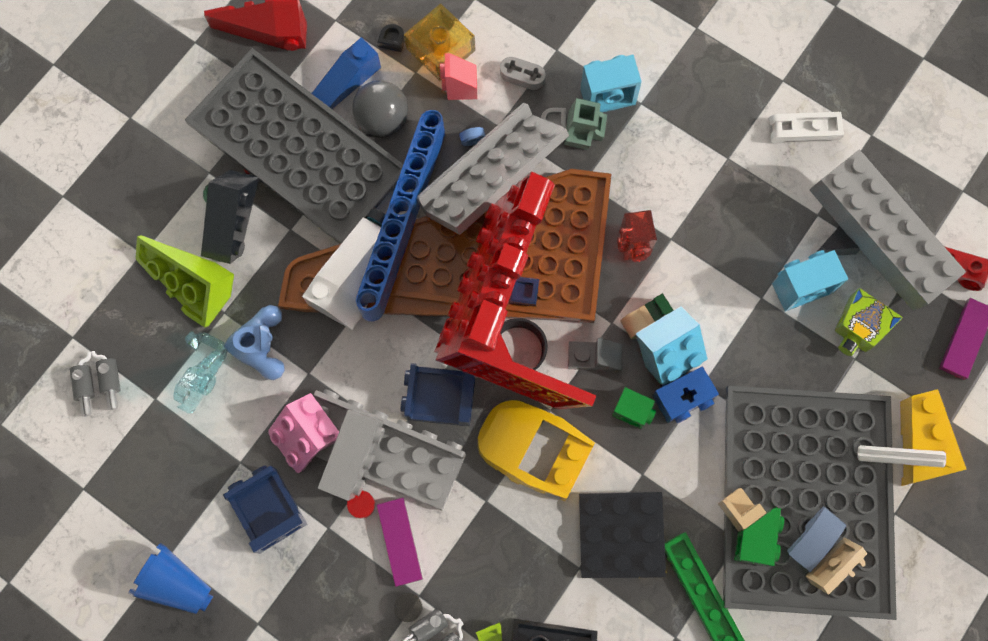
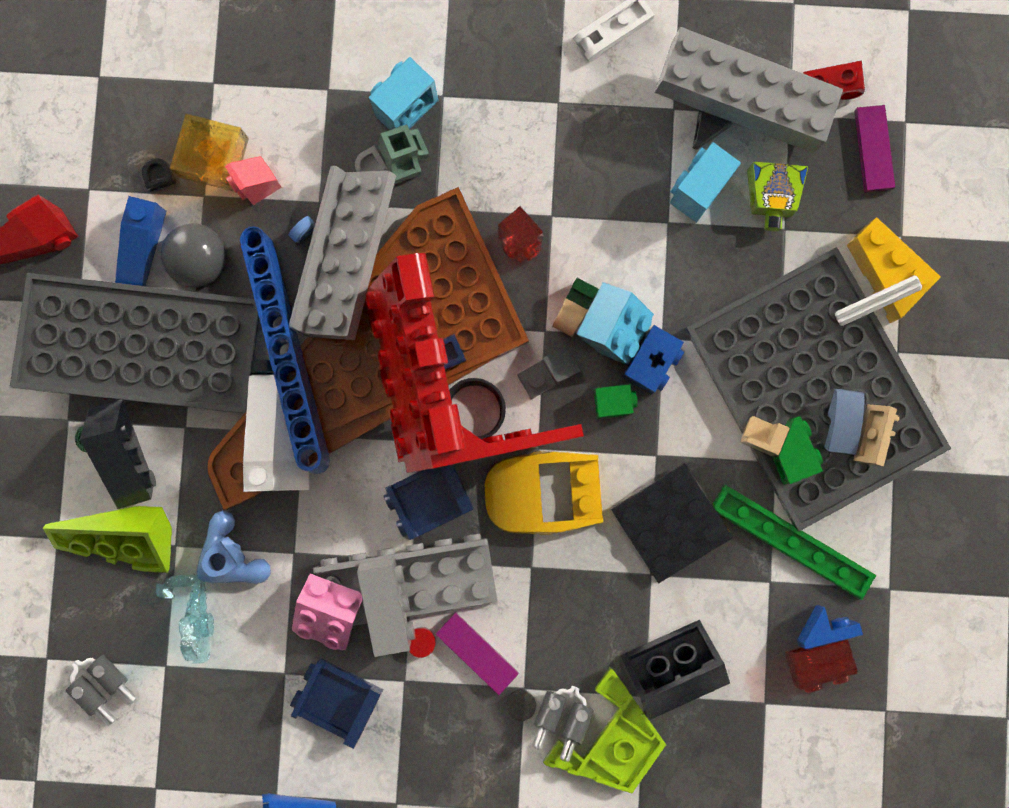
camera: 30 degrees left, 10 degrees up
light grey beam [500,57,546,90] -> none

